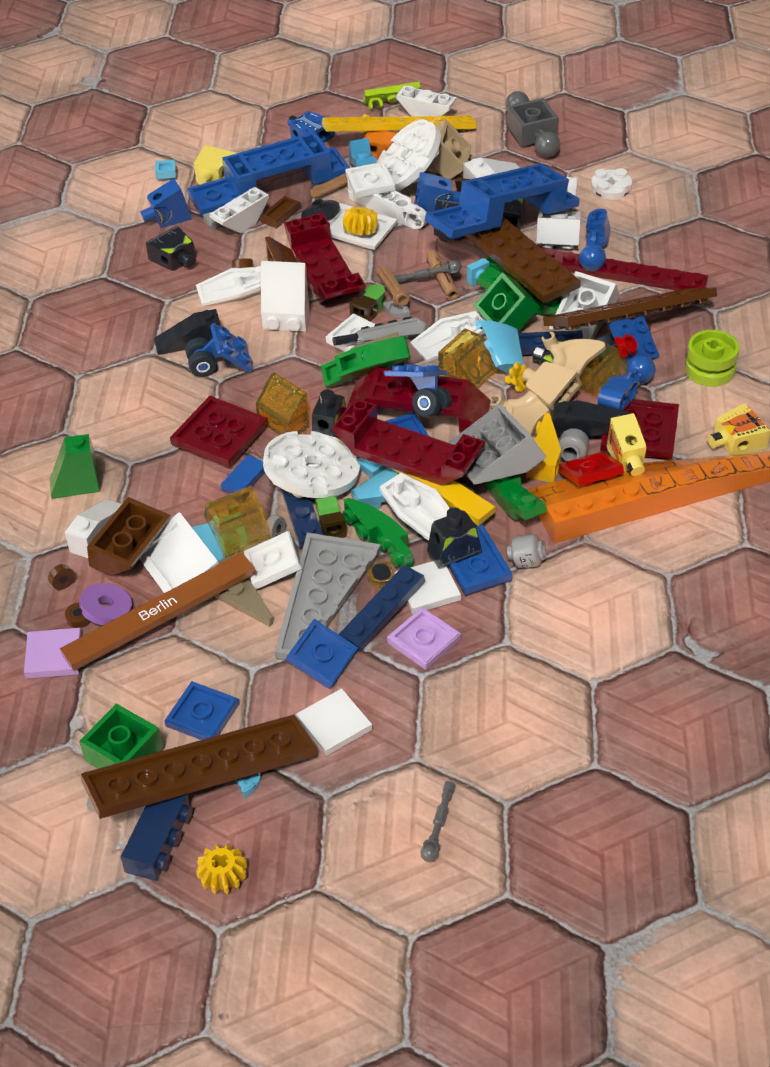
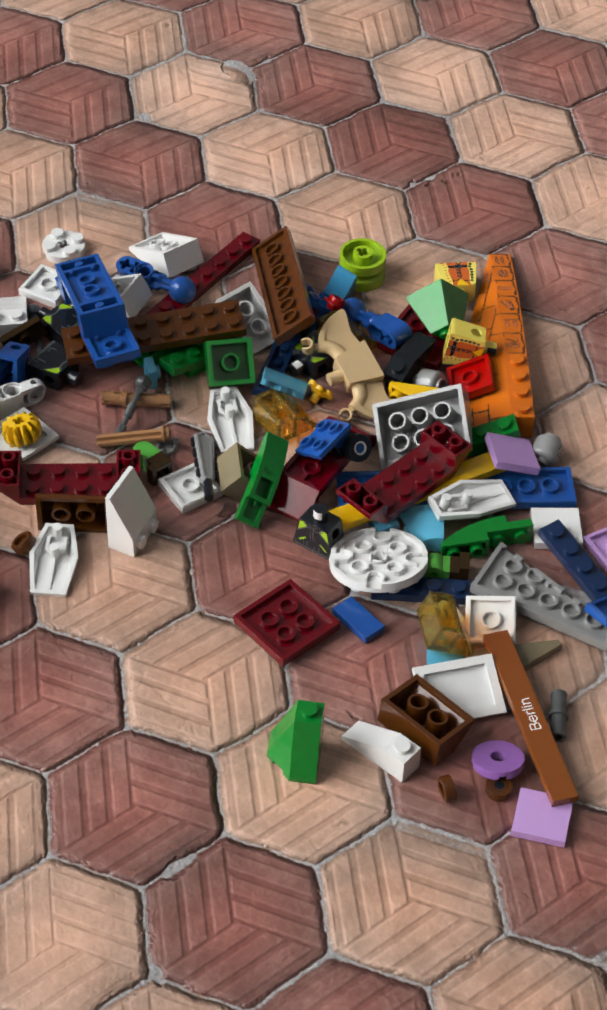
camera: 75 degrees left, 0 degrees up
black slope [154,309,221,355] -> none
blue plate [185,323,253,377] -> none
clear yellow slope [256,372,310,435] -> none
tile [367,561,394,588] -> none
black torso [427,507,482,568] -> none
none -> white slope [129,232,204,279]
none -> dark azure slope [324,265,357,300]
none -> slope [406,279,468,340]
none -> lavender tile [484,432,541,475]
none -> dark grey pin [548,689,569,742]

